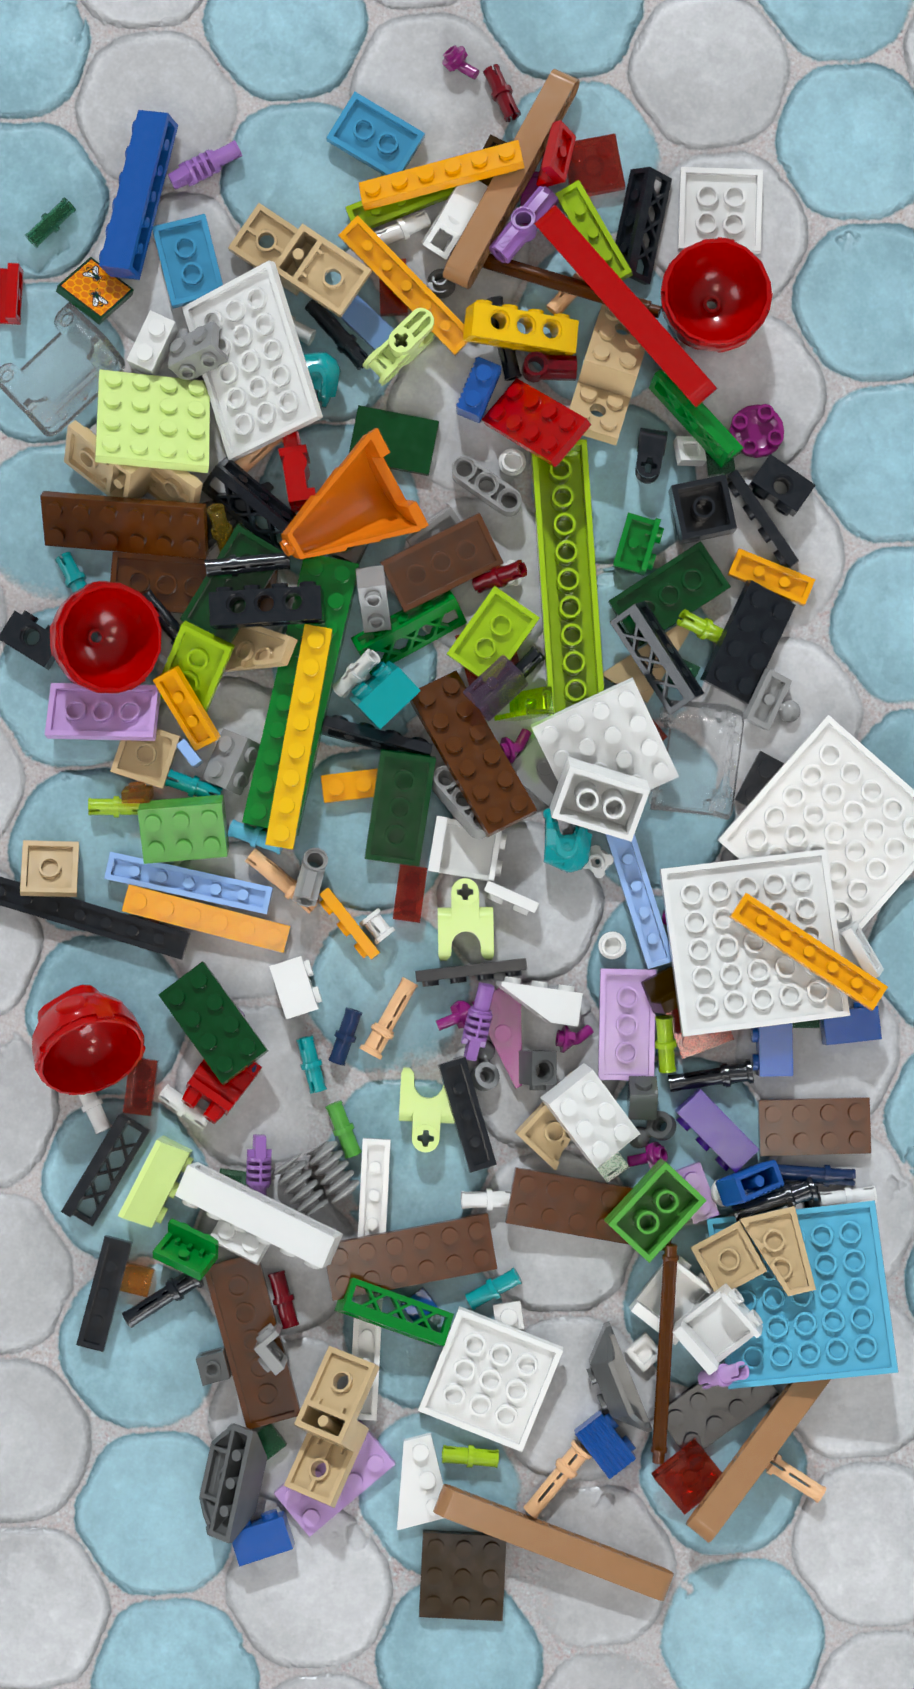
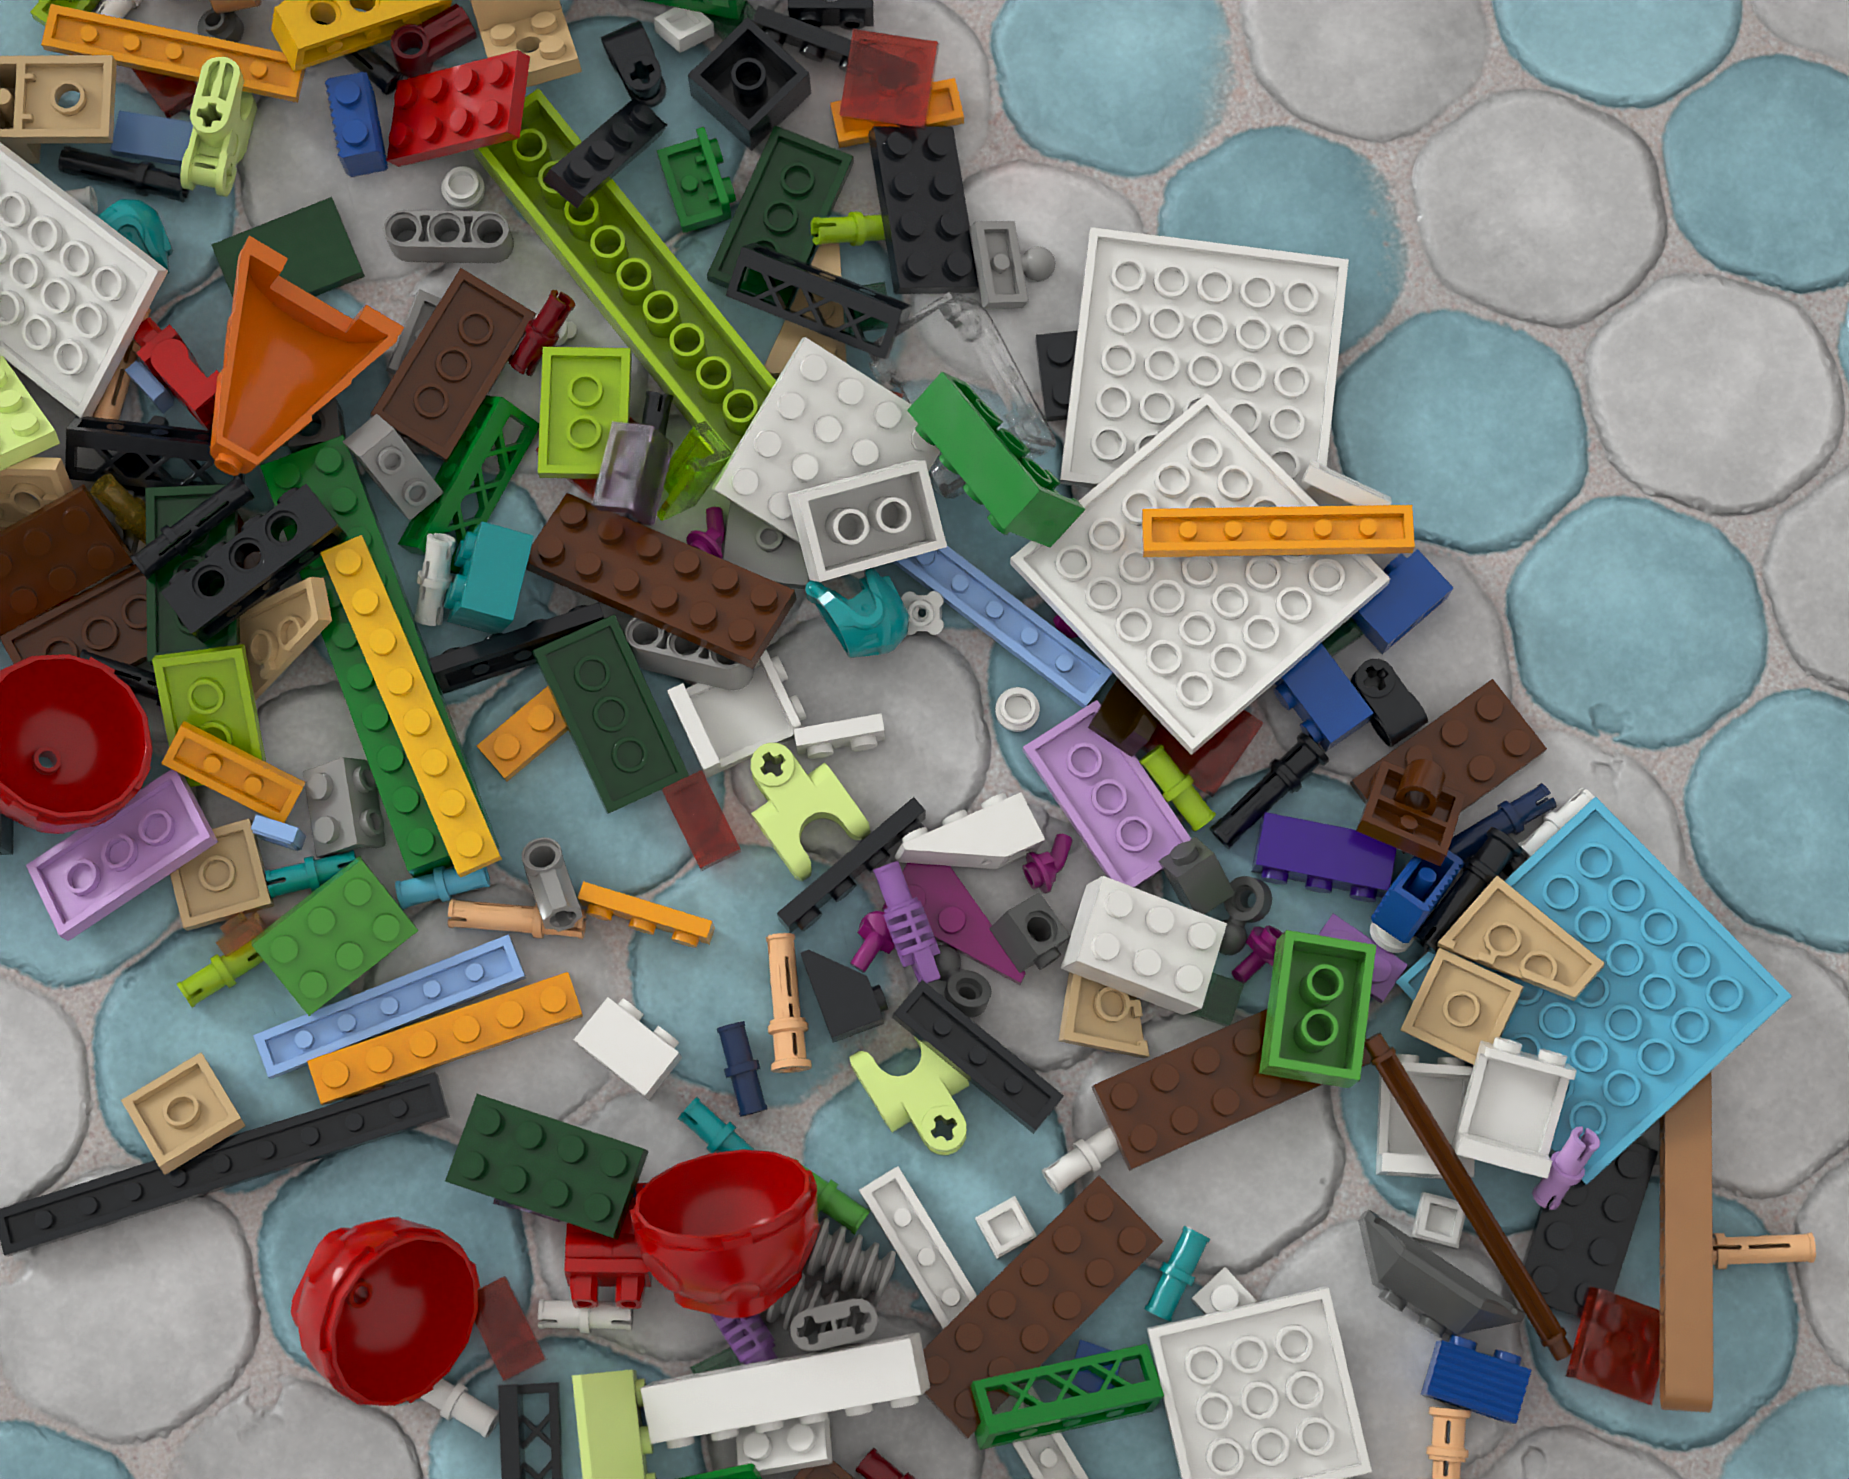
camera: 30 degrees left, 10 degrees down
white bush [359,908,395,945] -> none
none -> light blue tile [125,360,174,414]
none -> black plate [543,97,667,209]
none -> red rock [630,1149,820,1318]
none -> light grey beam [790,1299,878,1352]
none -> black slope [800,950,889,1043]
none -> clear red plate [839,29,939,130]
none -> green wedge [907,372,1086,548]
none -> white tile [975,1196,1037,1259]
none -> black piece [1350,659,1428,747]
none -> reddish brown plate [1356,759,1466,867]

